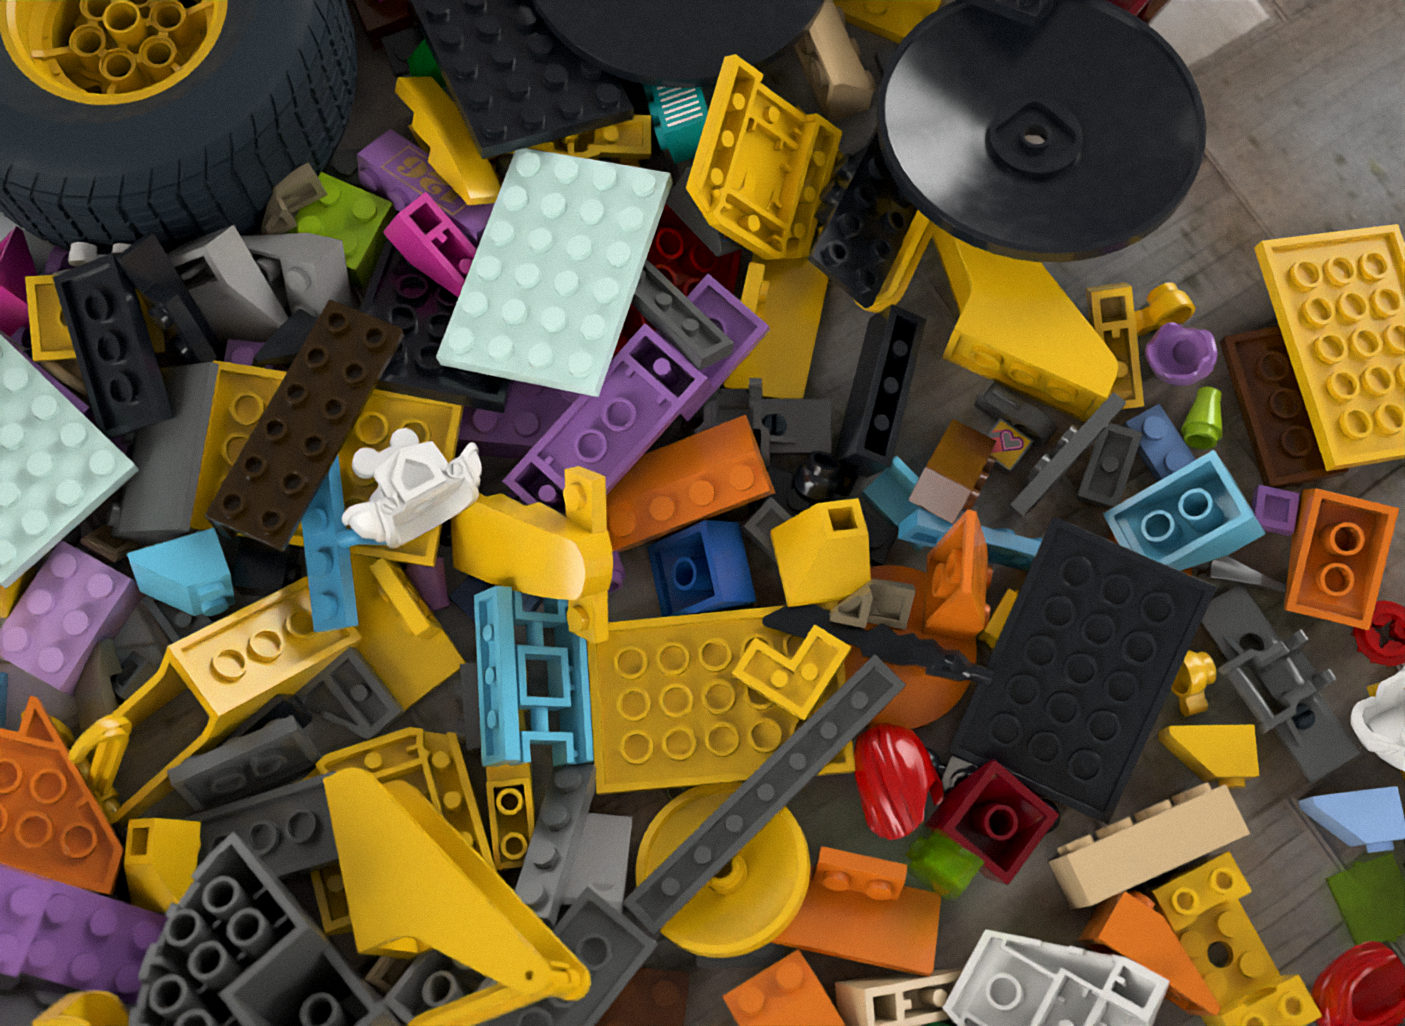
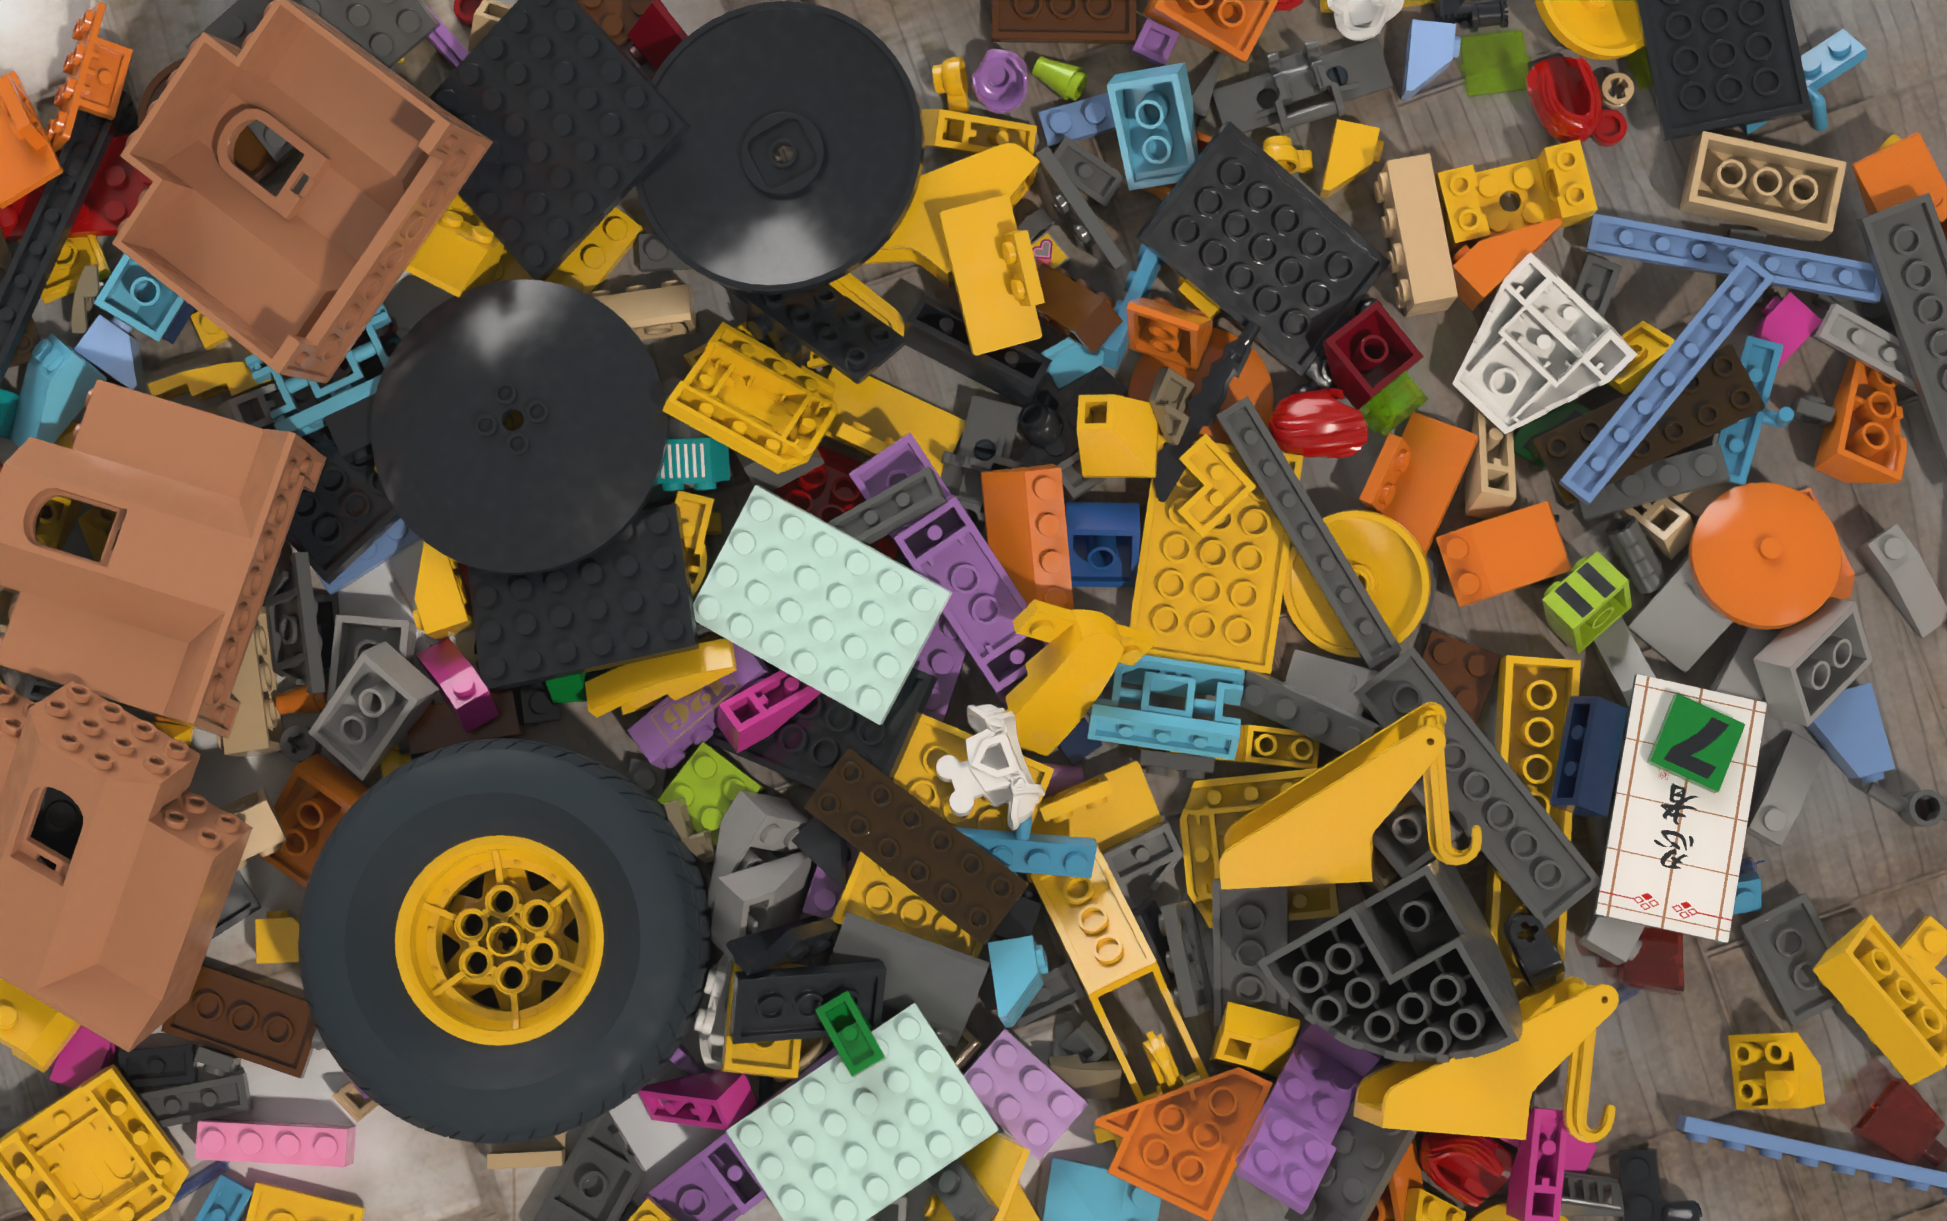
camera: 70 degrees left, 10 degrees up
none -> green slope [815,991,886,1077]
none -> yellow bracket [938,195,1045,355]

